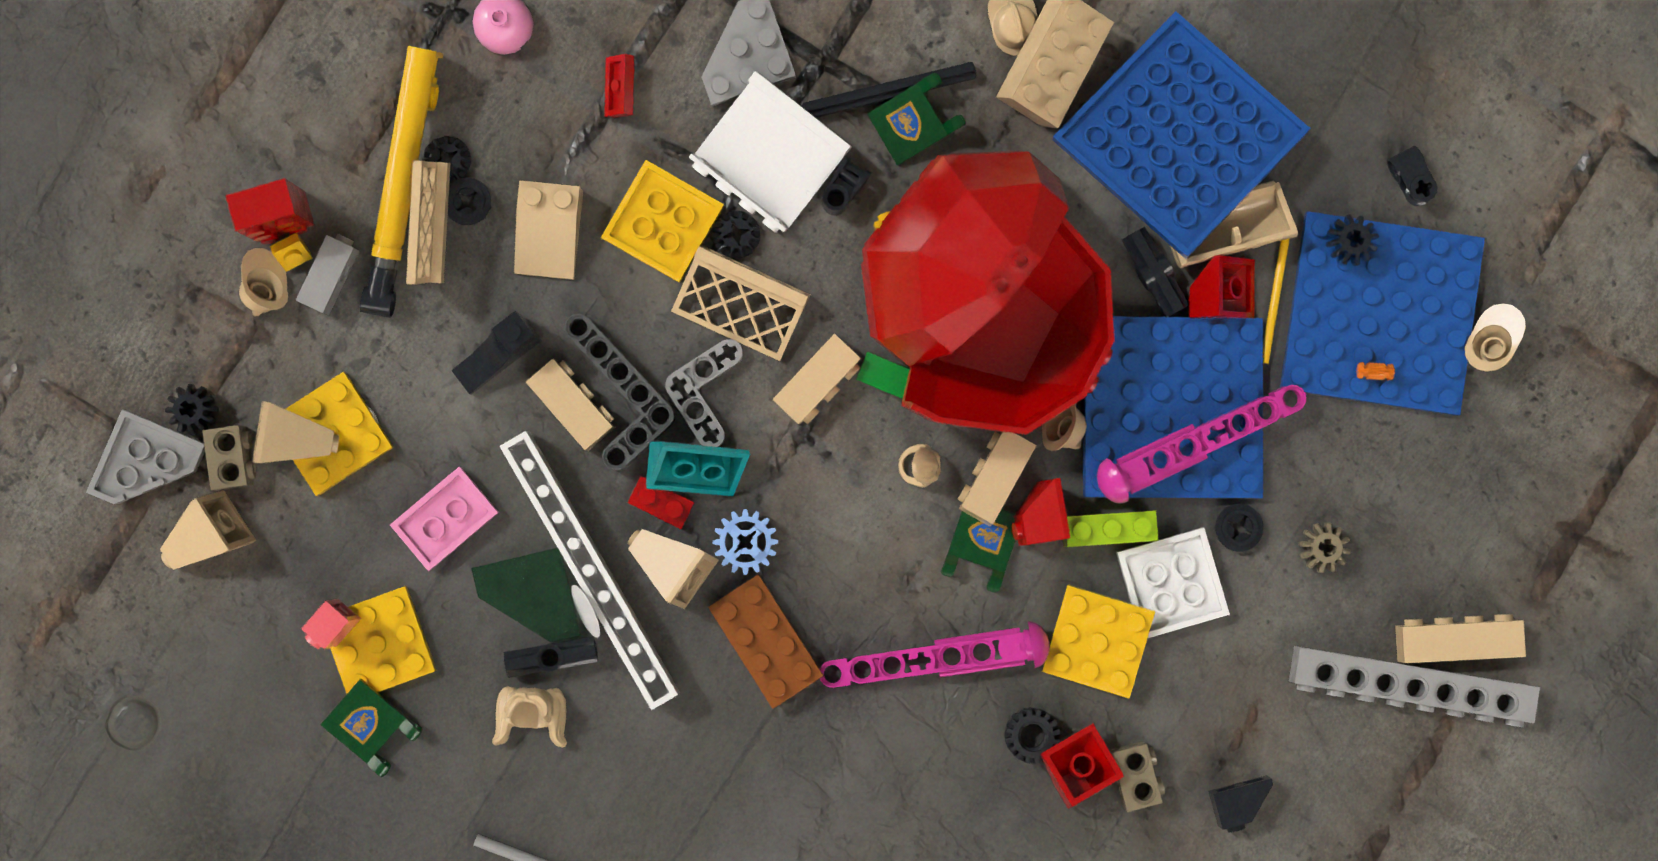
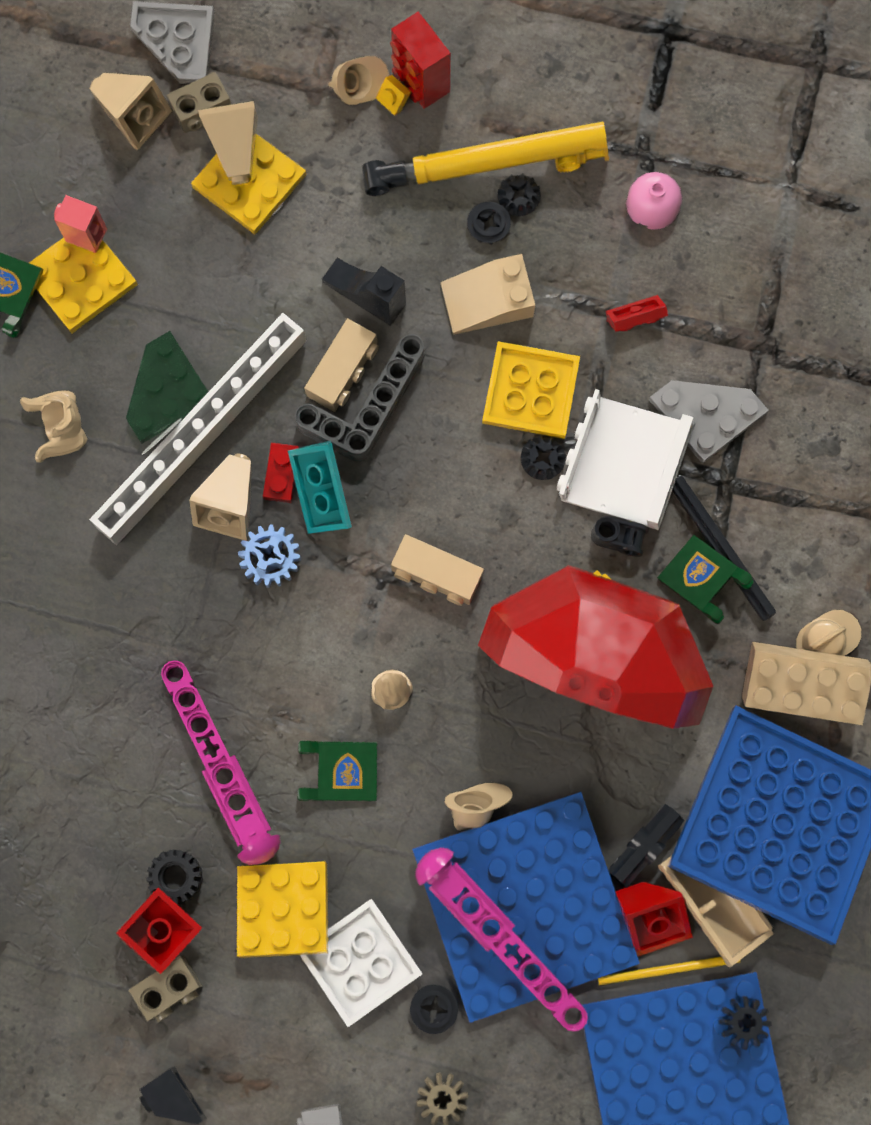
camera: 75 degrees right, 10 degrees down
black gear [165,384,219,435] -> none
light grey brick [296,234,359,315] -> none
bright pink plate [390,467,499,571] -> none
tan fence [406,160,450,284] -> none
black piece [504,636,598,678] -> none
light grey beam [665,339,743,447] -> none
tan fence [671,245,810,361] -> none
dark orange plate [708,574,824,709] -> none
green slope [856,352,910,399] -> none
red windscreen [901,216,1114,435] -> none
tan brick [957,431,1037,526] -> none
red slope [1012,478,1071,546] -> none
lime brick [1063,511,1158,547] -> none
orange piece [1356,362,1395,380] -> none
black piece [1387,146,1438,206] -> none

